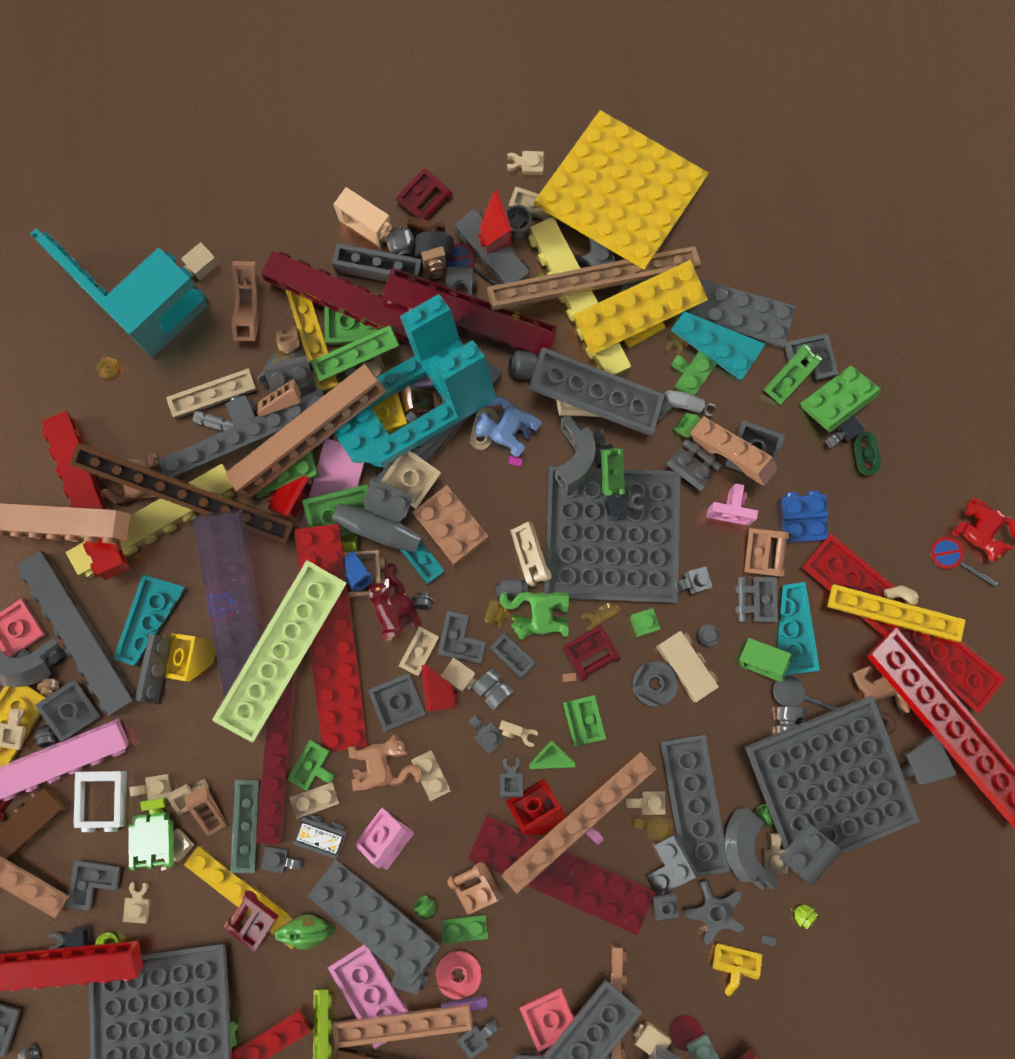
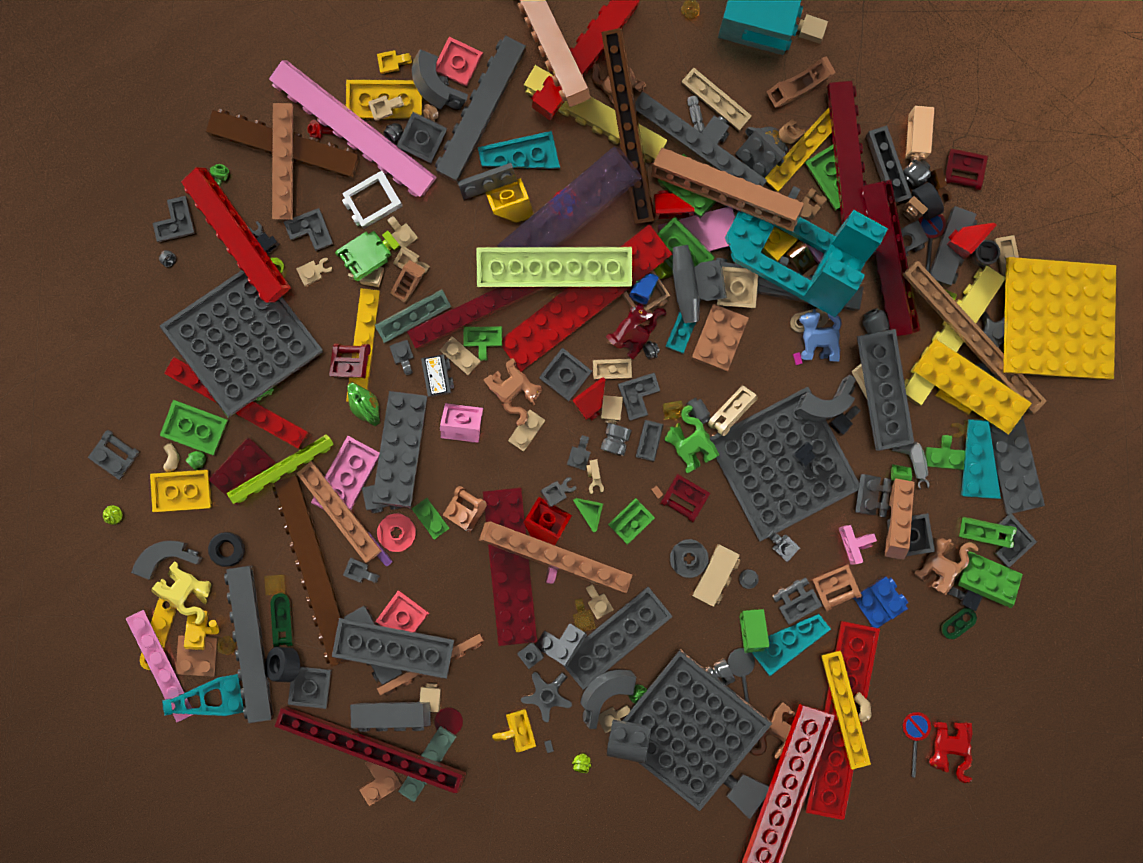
camera: 60 degrees right, 5 degrees up
nougat slope [257,379,301,417] -> none
bright green plate [311,325,400,382] -> none
bright green plate [413,895,437,920] -> none
tan plate [507,151,544,175] -> none
clear yellow plate [580,603,620,631] -> none
bright green hinge [601,448,625,495] -> none
bright green brick [630,608,660,638] -> none
none -> nougat animal [914,538,978,595]

